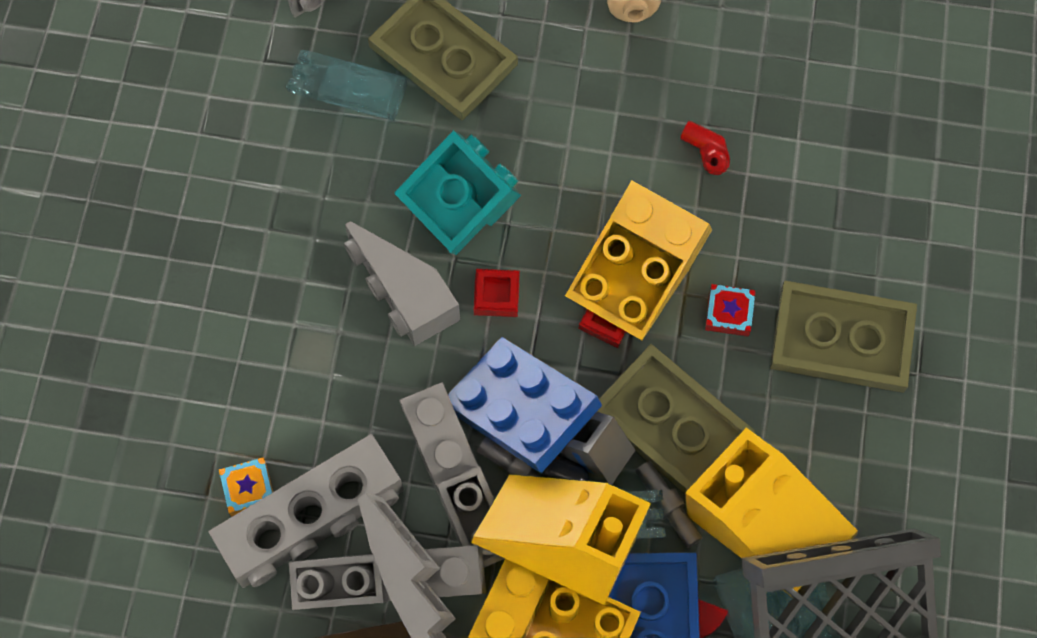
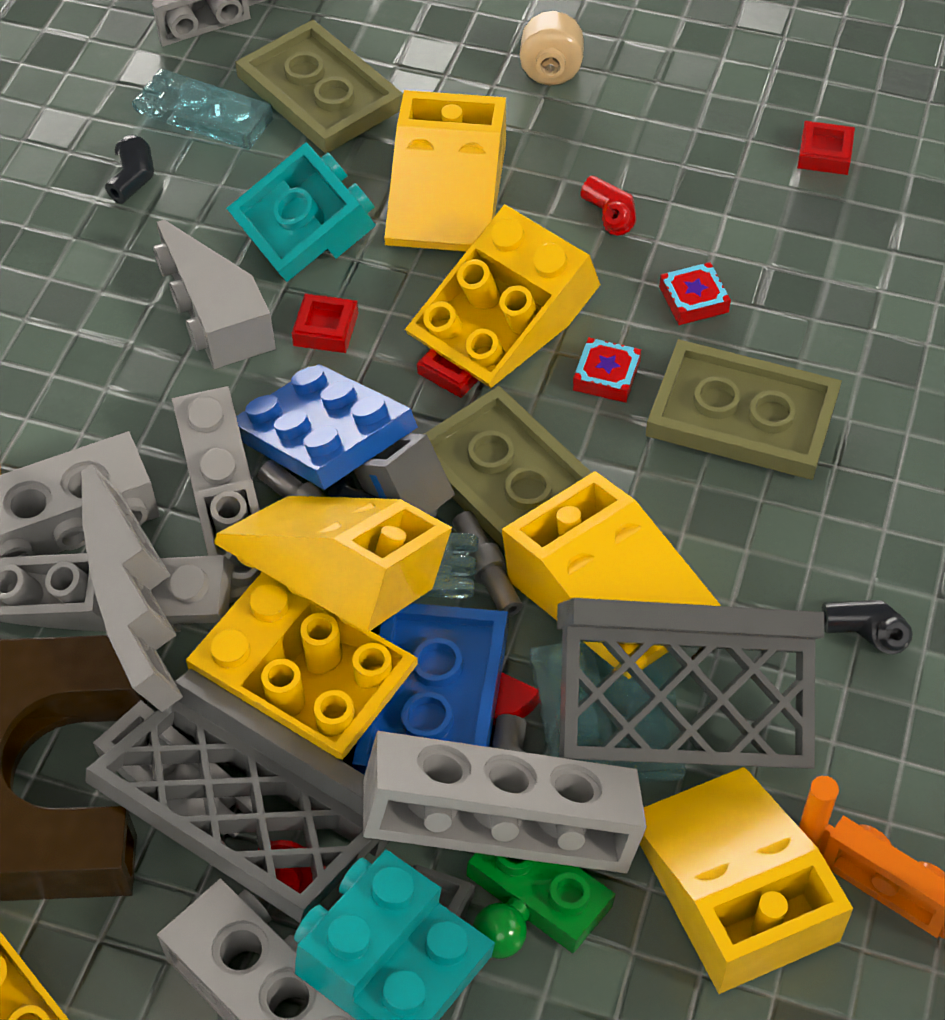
camera: 10 degrees right, 15 degrees down
none -> black arm [105,135,154,204]
none -> yellow slope [384,90,506,252]
none -> red tile [659,262,731,325]
none -> red tile [797,121,855,175]
none -> black arm [822,600,913,654]

